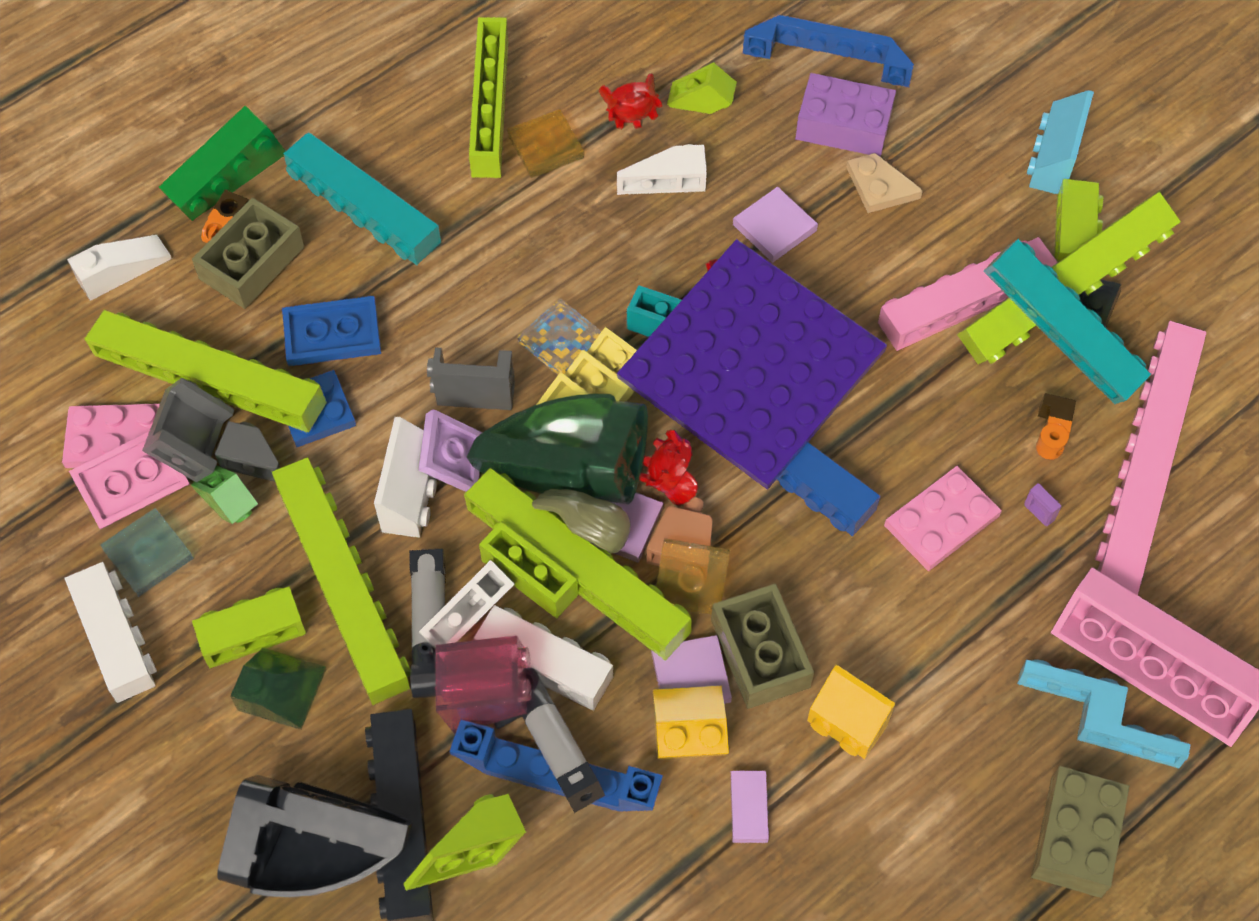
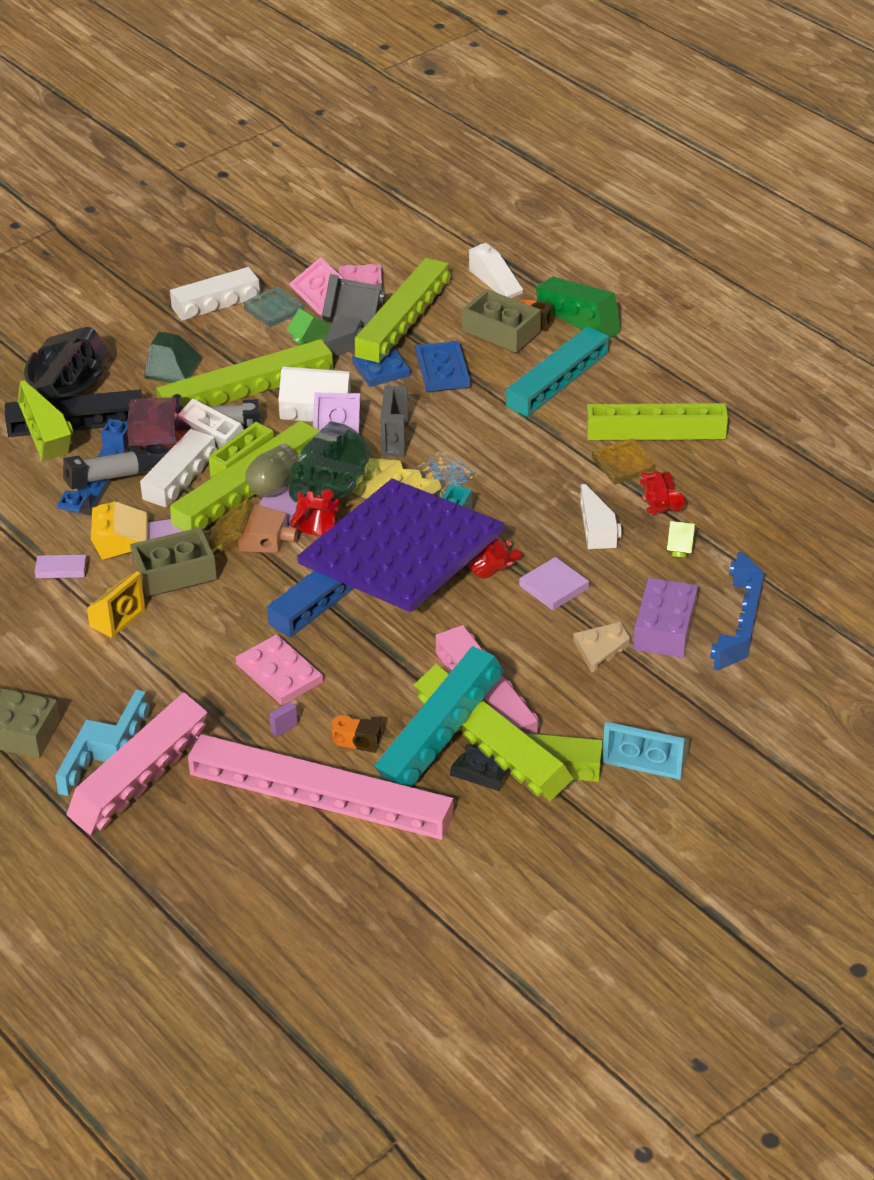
camera: 90 degrees right, 20 degrees down
lime brick [192,586,306,669] -> none

